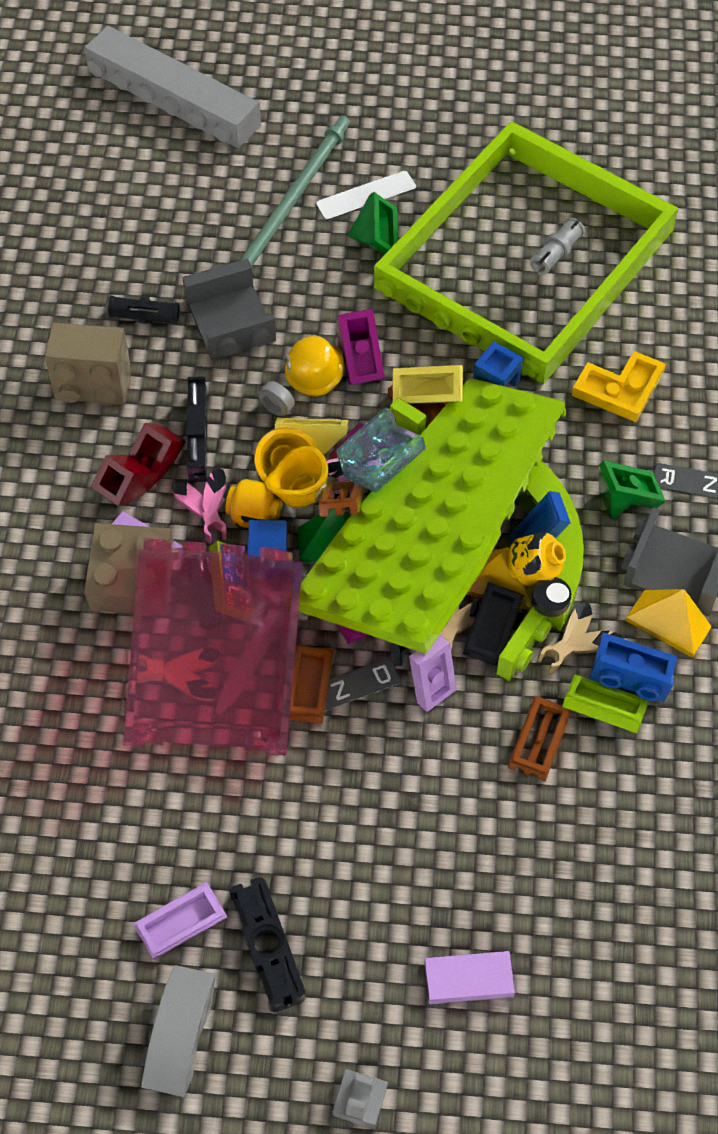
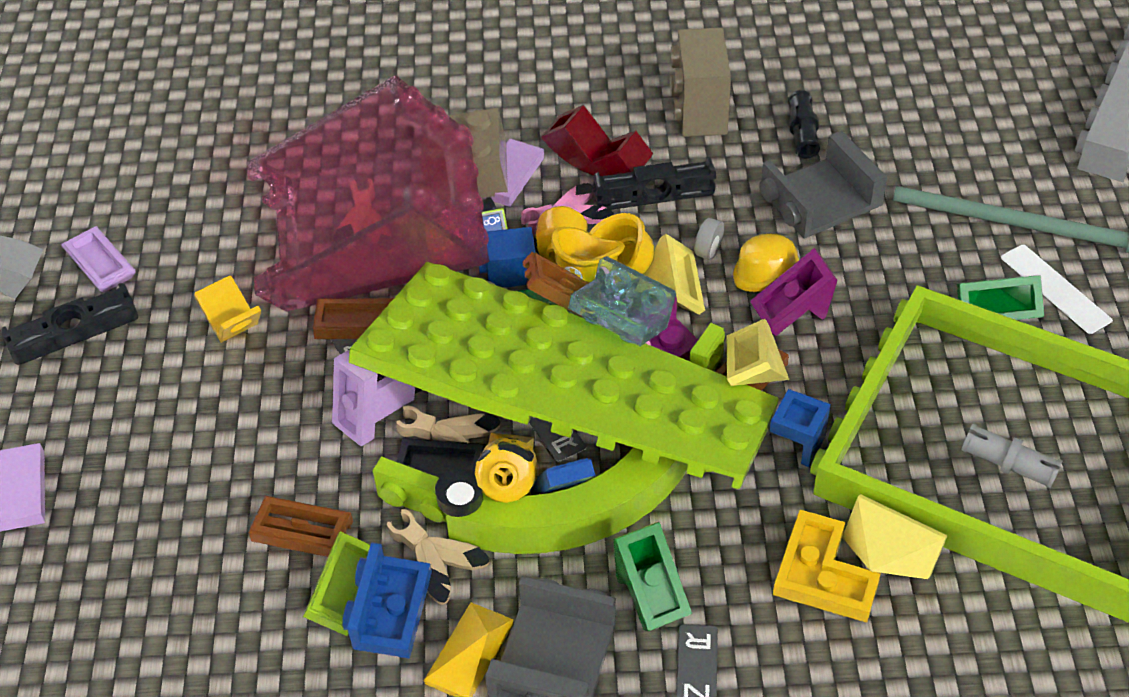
camera: 85 degrees right, 10 degrees down
none -> yellow bracket [194,275,261,343]
none -> light yellow slope [842,494,948,579]

